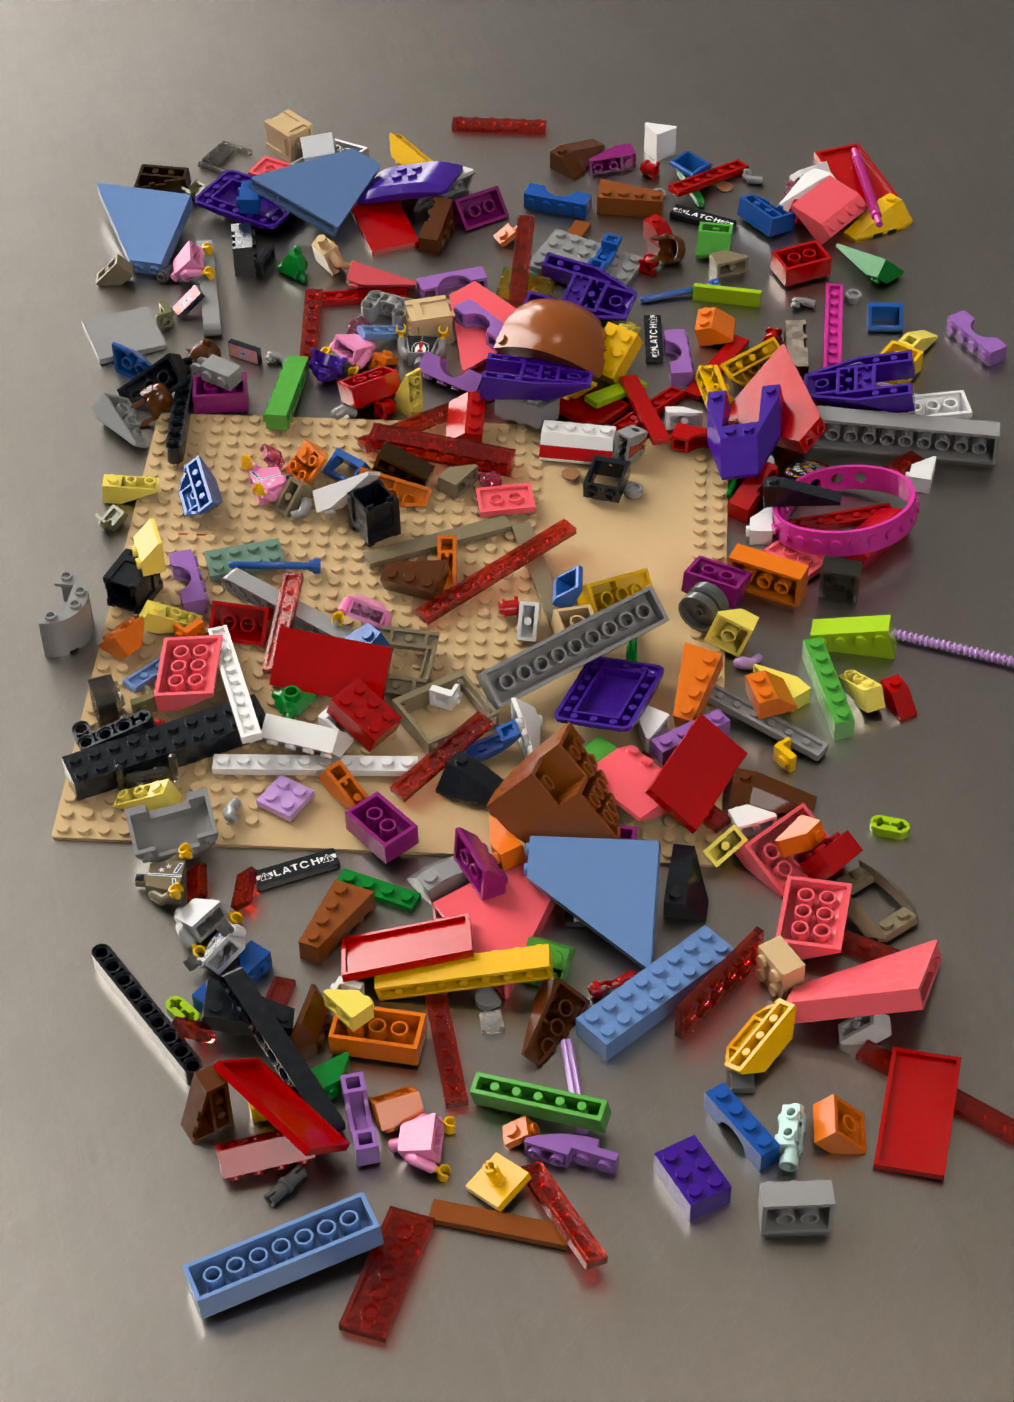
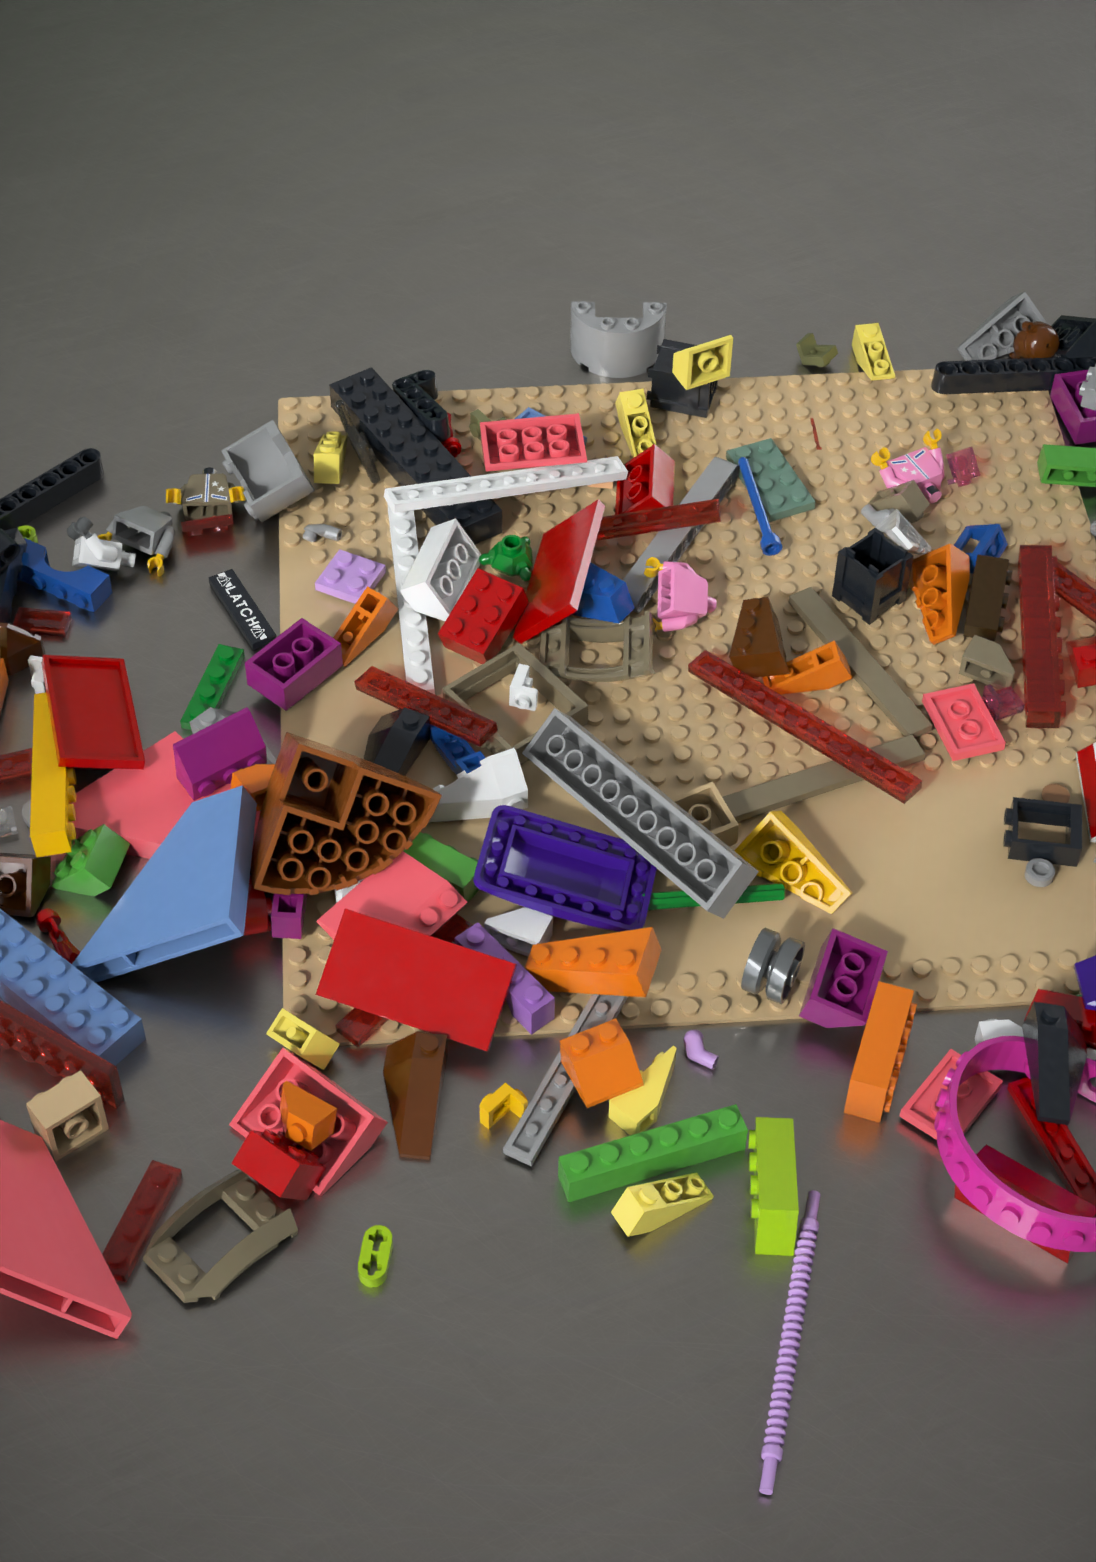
camera: 80 degrees right, 5 degrees up
clear smoke brick [88,674,127,728] -> none
orange slope [98,616,144,660] -> none
medium lavender arch [169,549,210,615] -> none
orange bracket [173,618,206,637] -> none
blue wedge [178,455,223,517] -> none
clear red plate [231,866,257,911] -> none
orange slope [285,440,329,485] -> none
dark orange wedge [298,880,376,964] -> none
red brick [499,596,520,619] -> none
white slope [516,601,542,642] -> none
blue tile [552,565,583,608] -> none
black wedge [663,844,709,921] -> none
light yellow slope [704,609,759,657] -> none
white slope [727,804,777,838] -> none
coral slope [776,875,852,960] -> none
clear smoke brick [818,556,863,605] -> none
red slope [880,674,917,722] -> none

